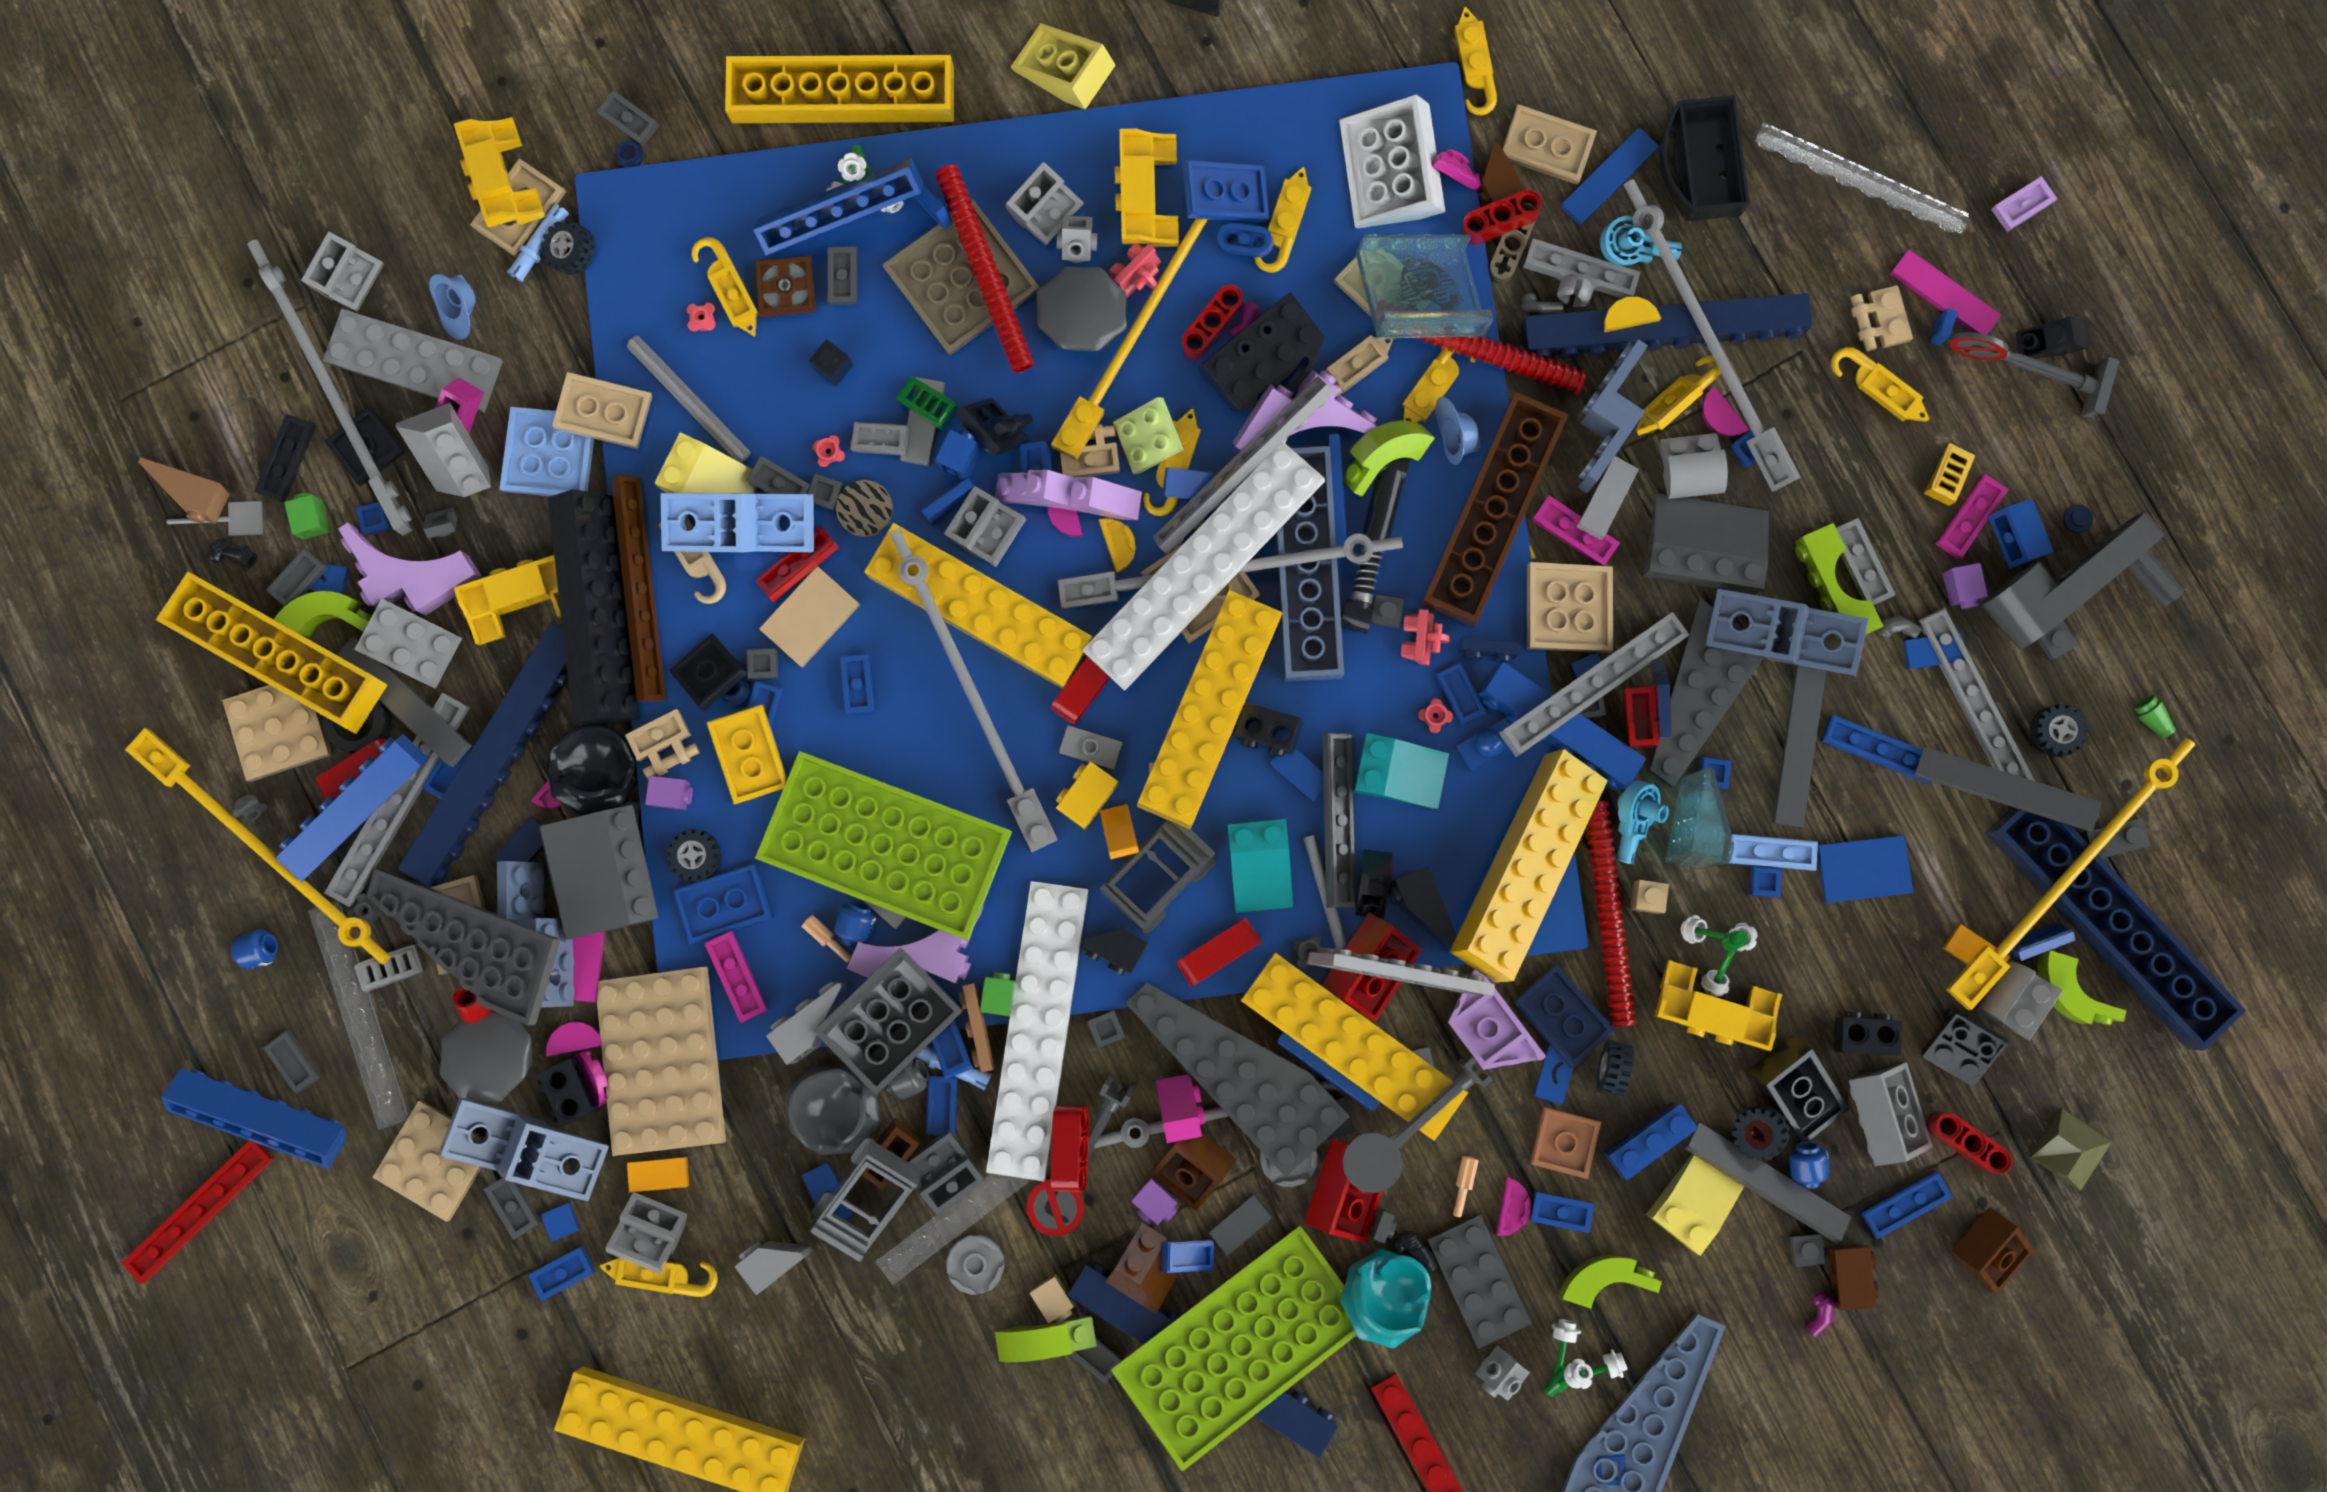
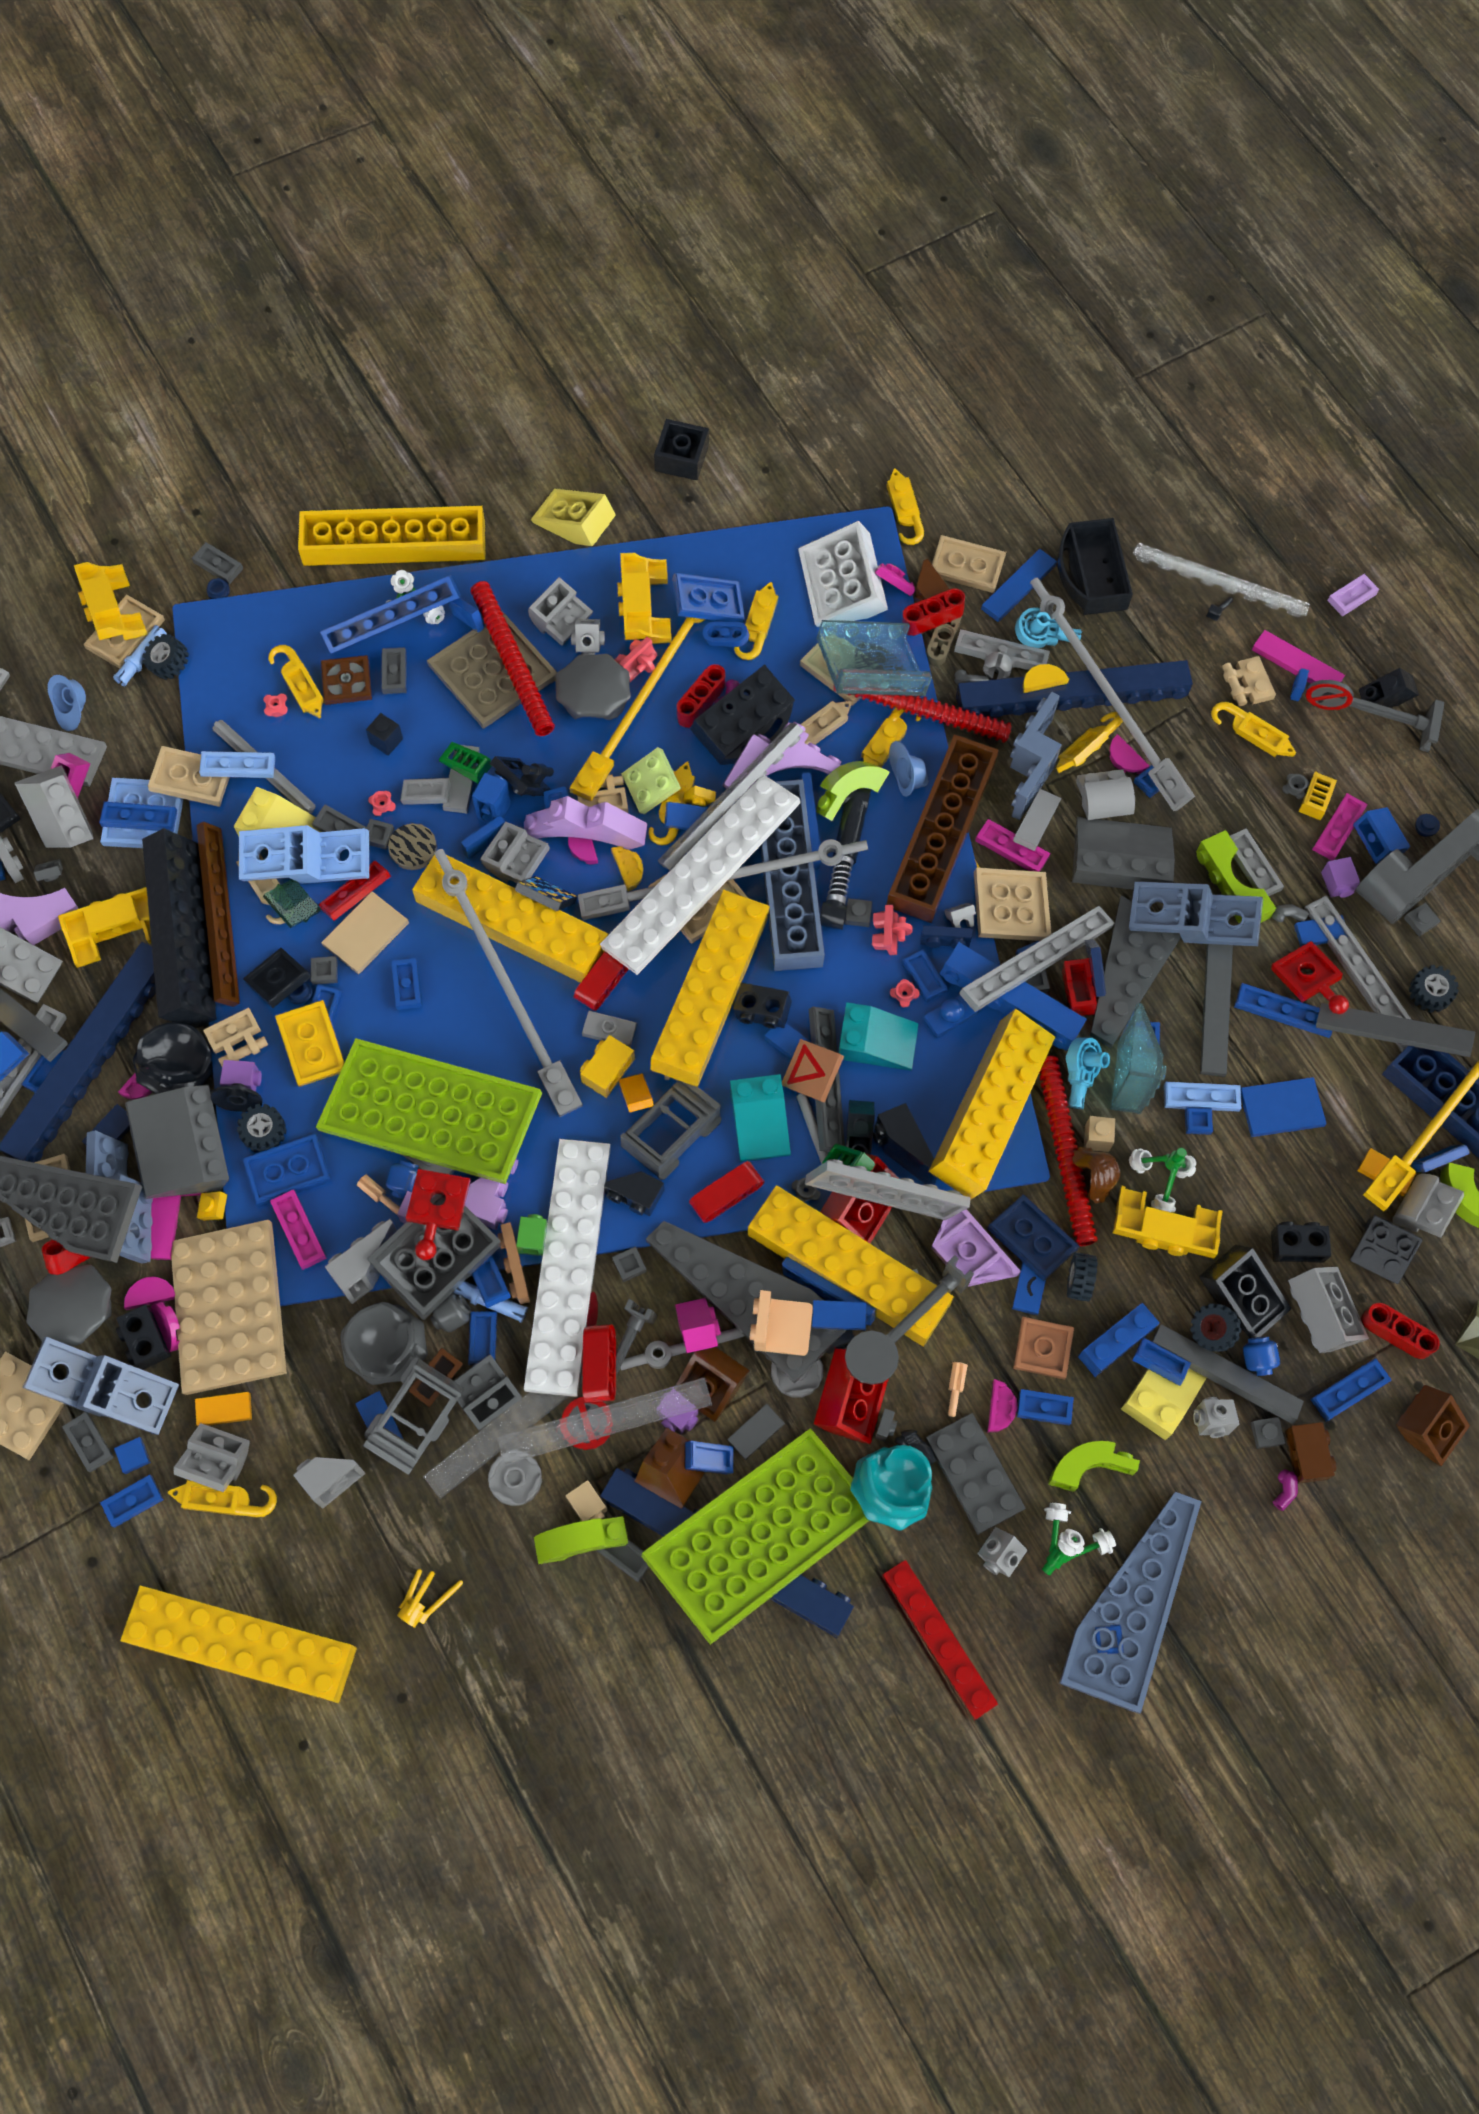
camera: 10 degrees left, 15 degrees down
none -> blue tile [99,801,177,832]
none -> yellow plate [197,1191,227,1221]
none -> light blue tile [199,751,275,778]
none -> black dish [210,1083,263,1112]
none -> clear green piece [263,879,321,929]
none -> yellow plant [397,1569,463,1627]
none -> red plate [406,1169,471,1260]
none -> clear plate [497,1378,712,1465]
none -> tile [515,876,578,911]
none -> dark red sticker [586,1292,598,1326]
none -> yellow plate [683,786,716,807]
none -> light nougat bracket [750,1290,813,1356]
none -> nougat tile [782,1039,844,1103]
none -> blue tile [812,1300,867,1330]
none -> green slope [822,1143,875,1172]
none -> light grey tile [944,903,976,928]
none -> reddish brown hair [1072,1147,1121,1204]
none -> blue tile [1133,1337,1191,1386]
none -> light grey brick [1193,1397,1239,1438]
none -> black hand [1206,597,1233,621]
none -> red plate [1271,941,1349,1014]
none -> dark grey plate [1282,774,1309,799]

